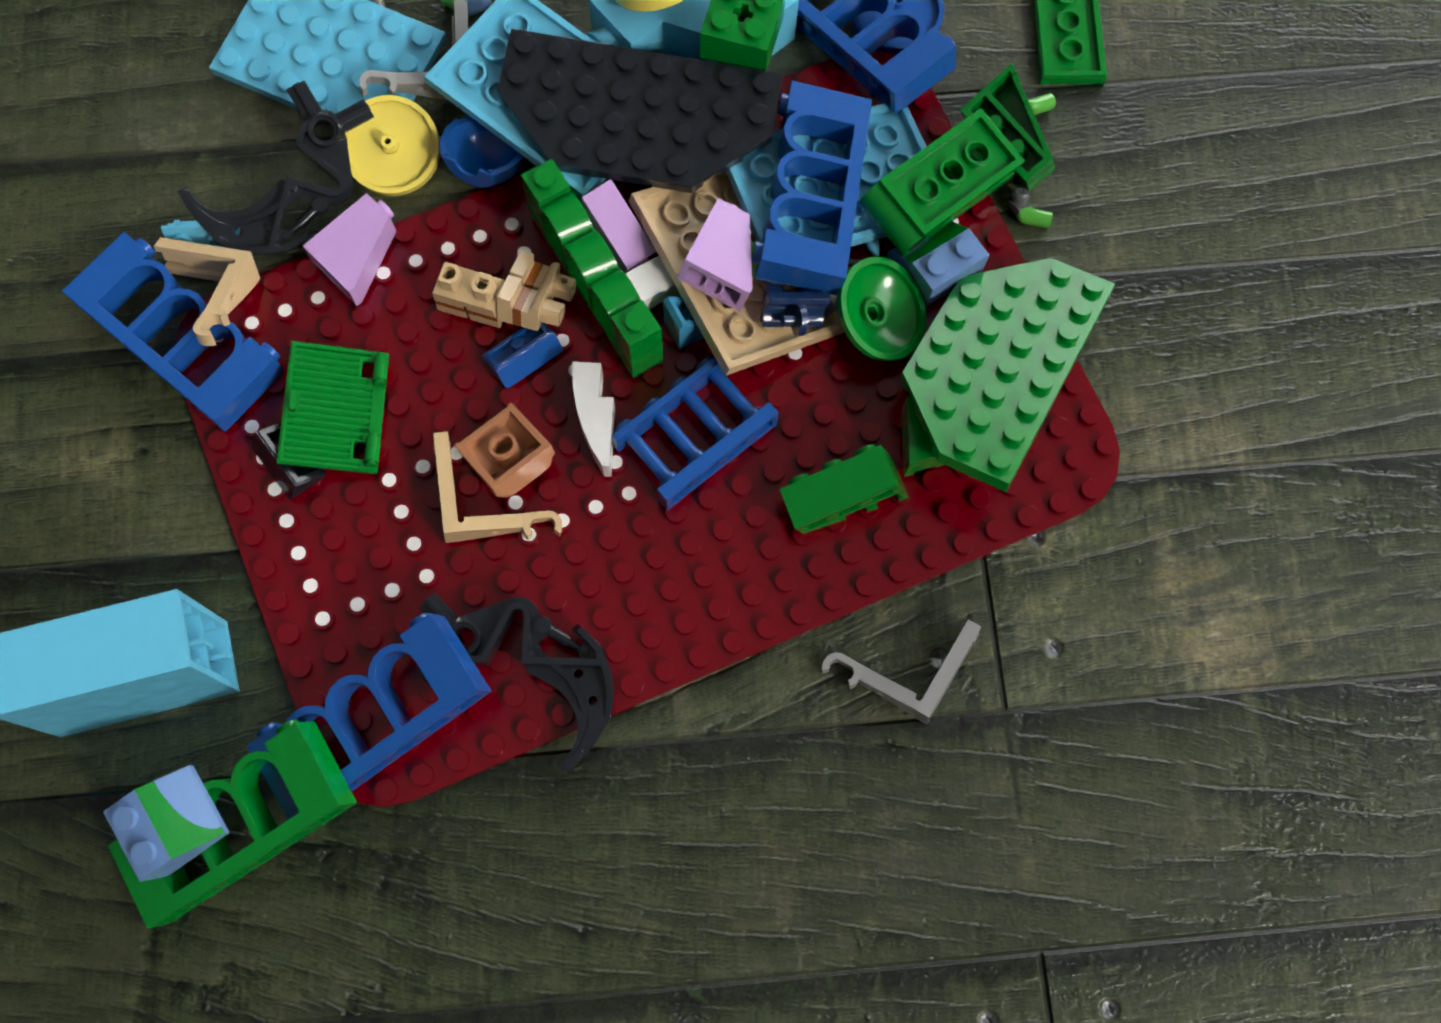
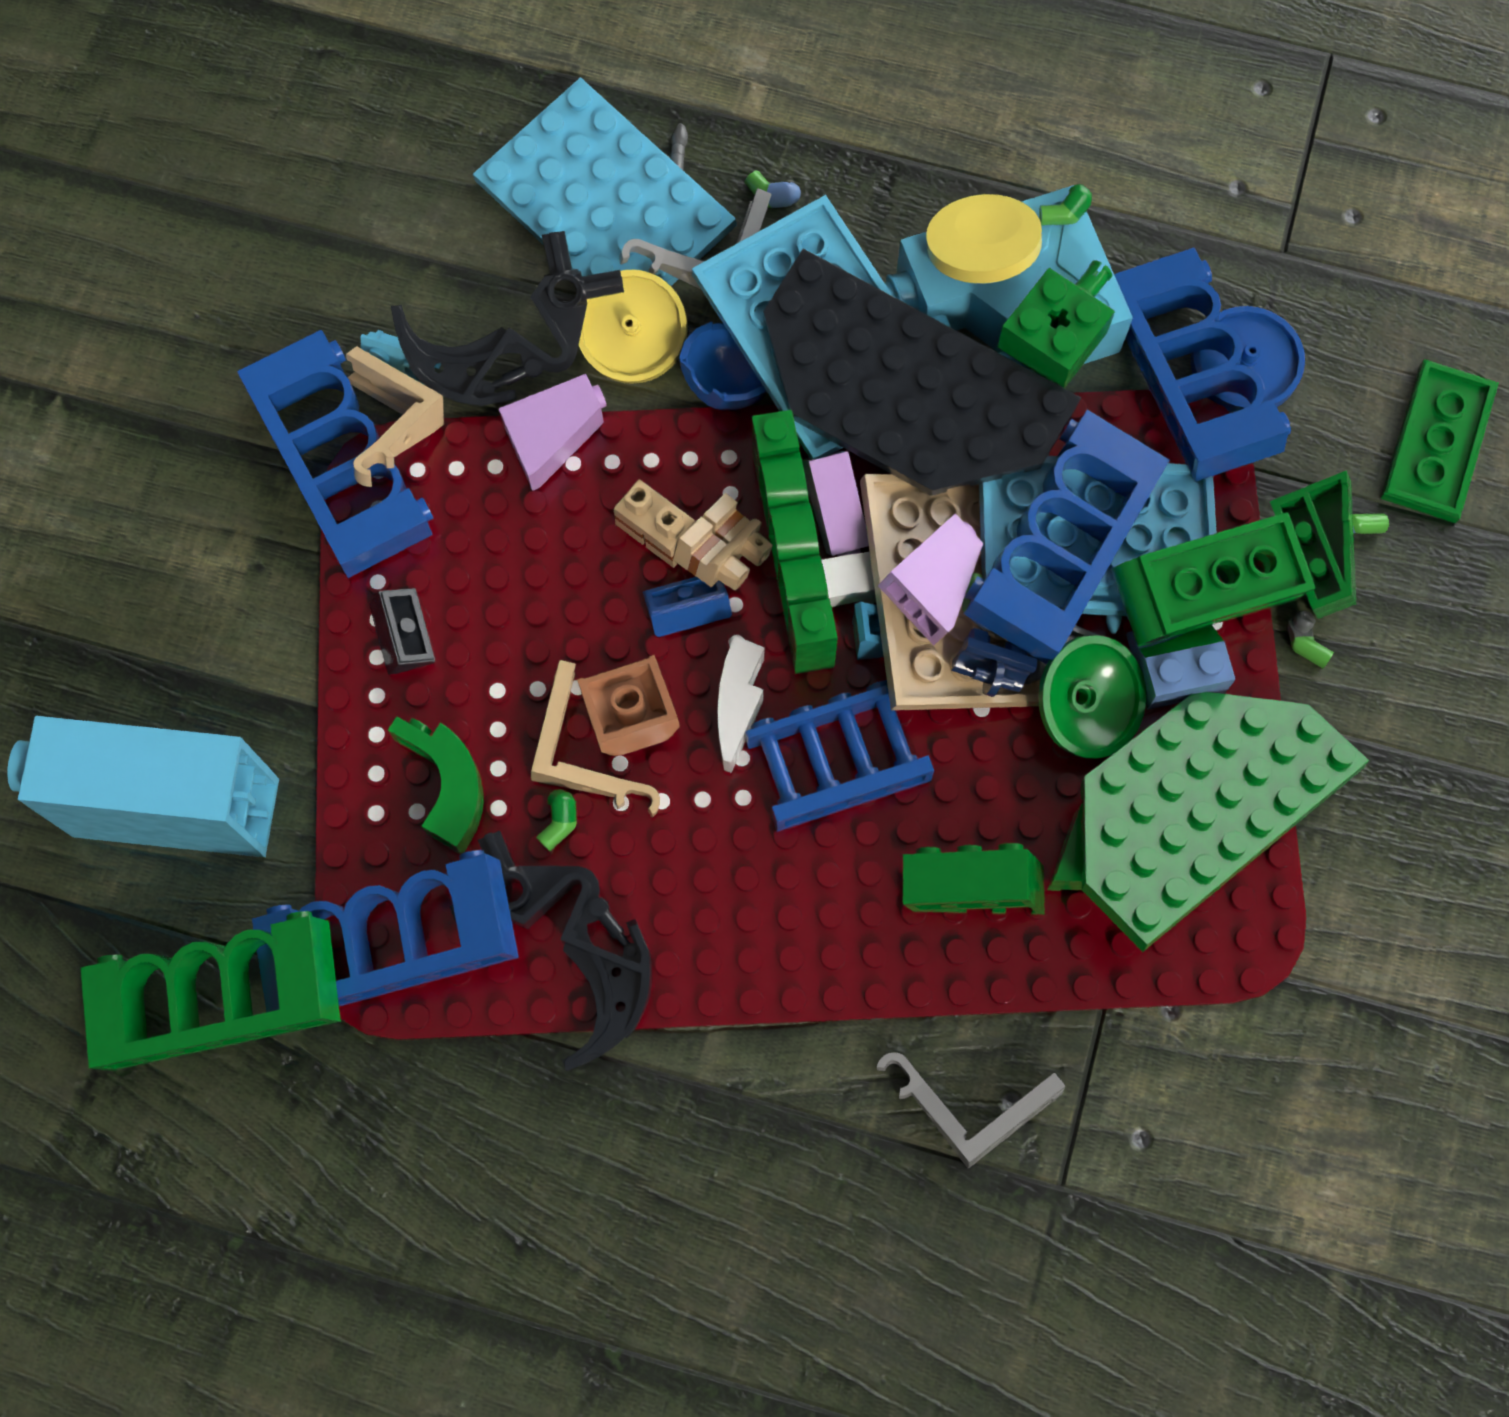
camera: 25 degrees right, 0 degrees up
medium blue slope [103,765,230,882] -> none
green window [277,341,389,474] -> none
none -> green arch [388,716,484,854]
none -> arm [536,789,577,852]

